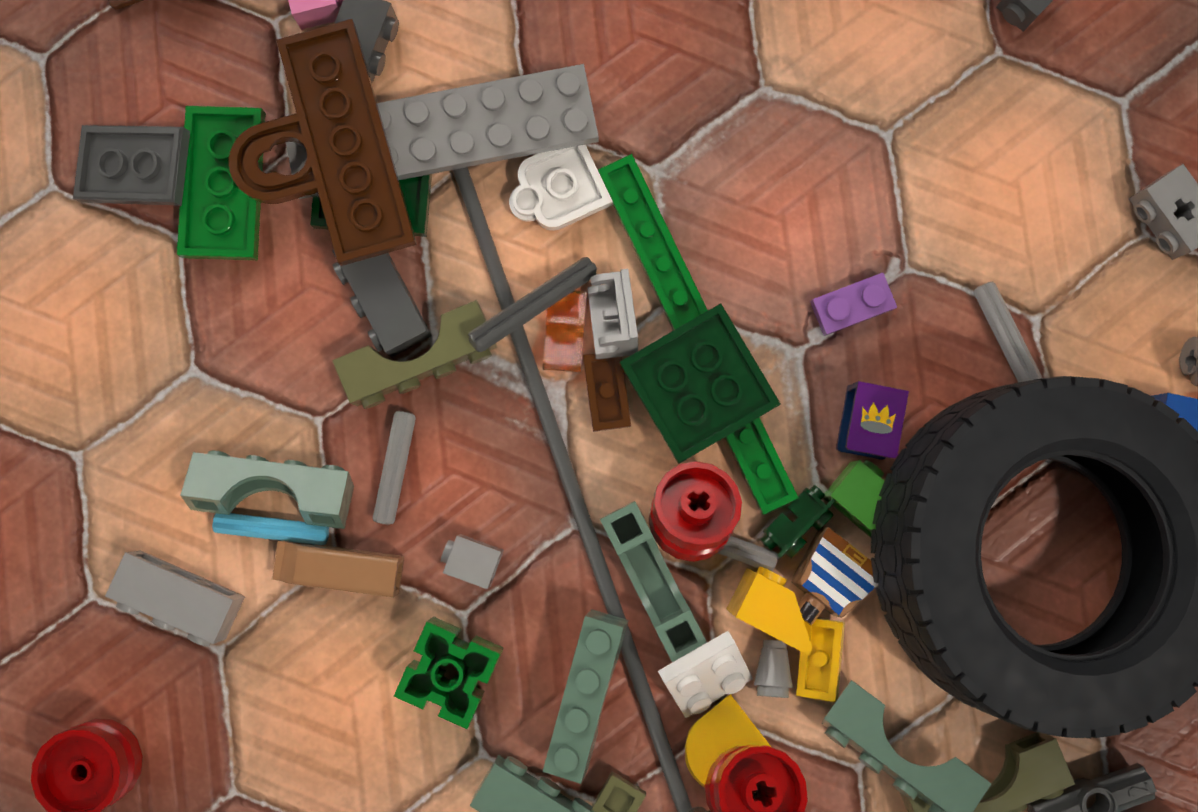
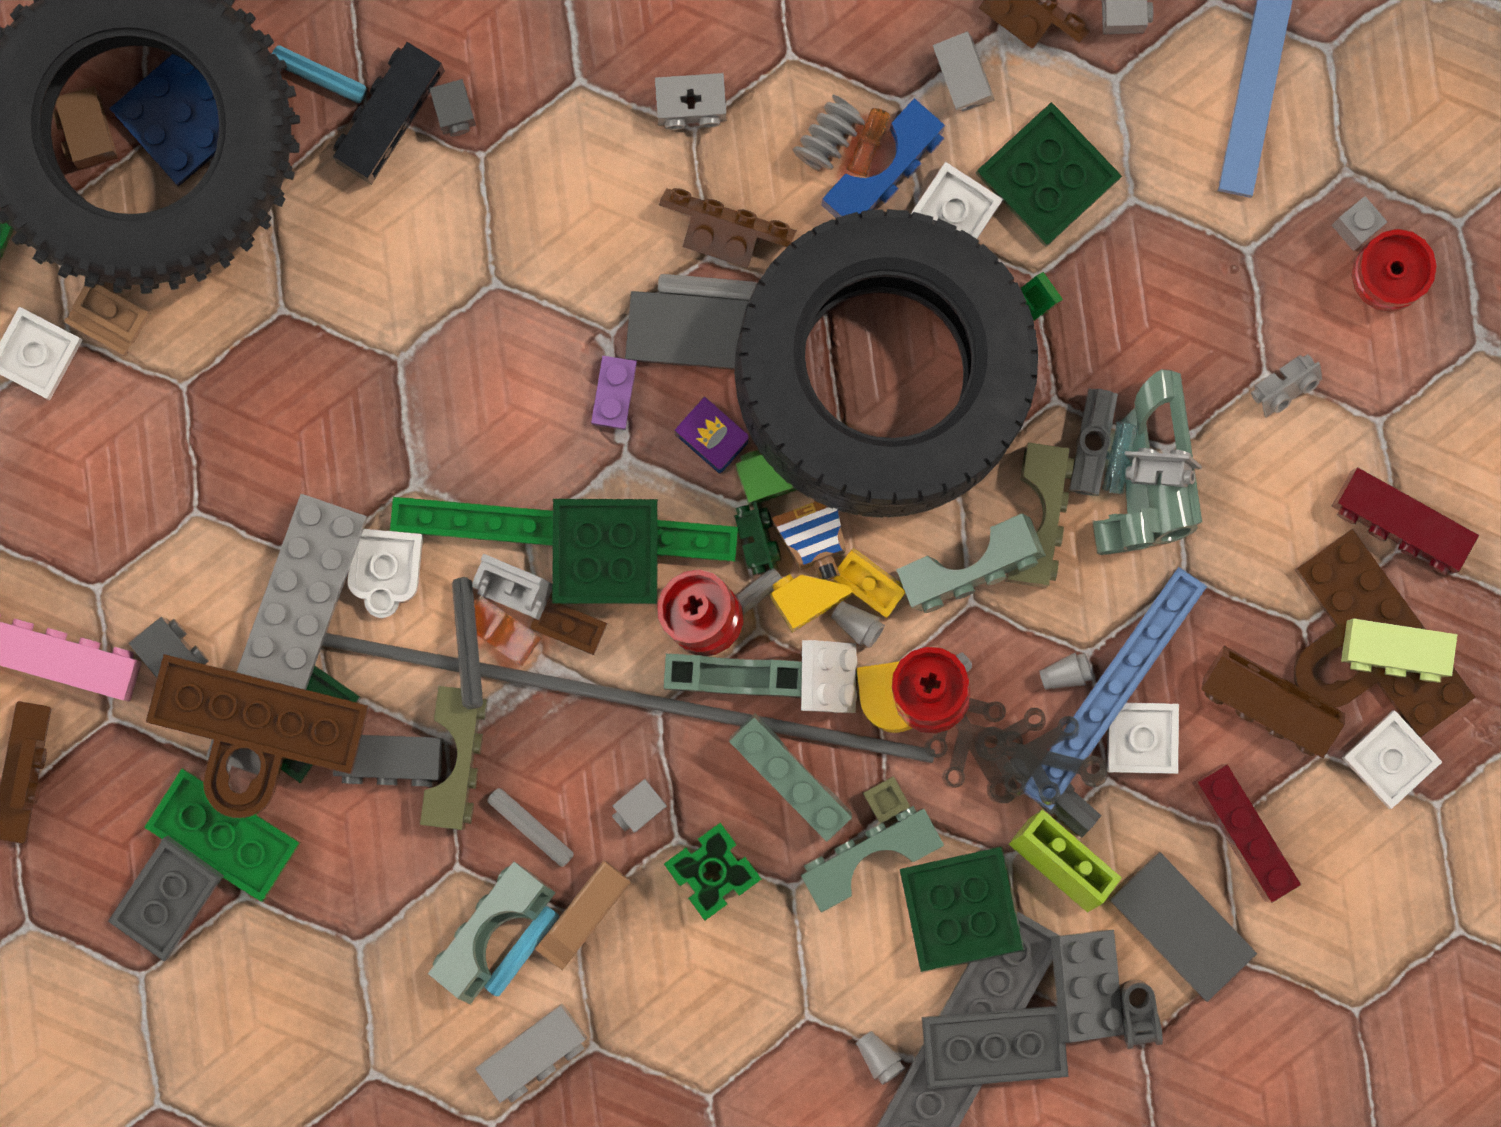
camera: 60 degrees left, 0 degrees up
none -> dark grey tile [625,291,749,370]
none -> reddish brown bracket [659,188,797,268]

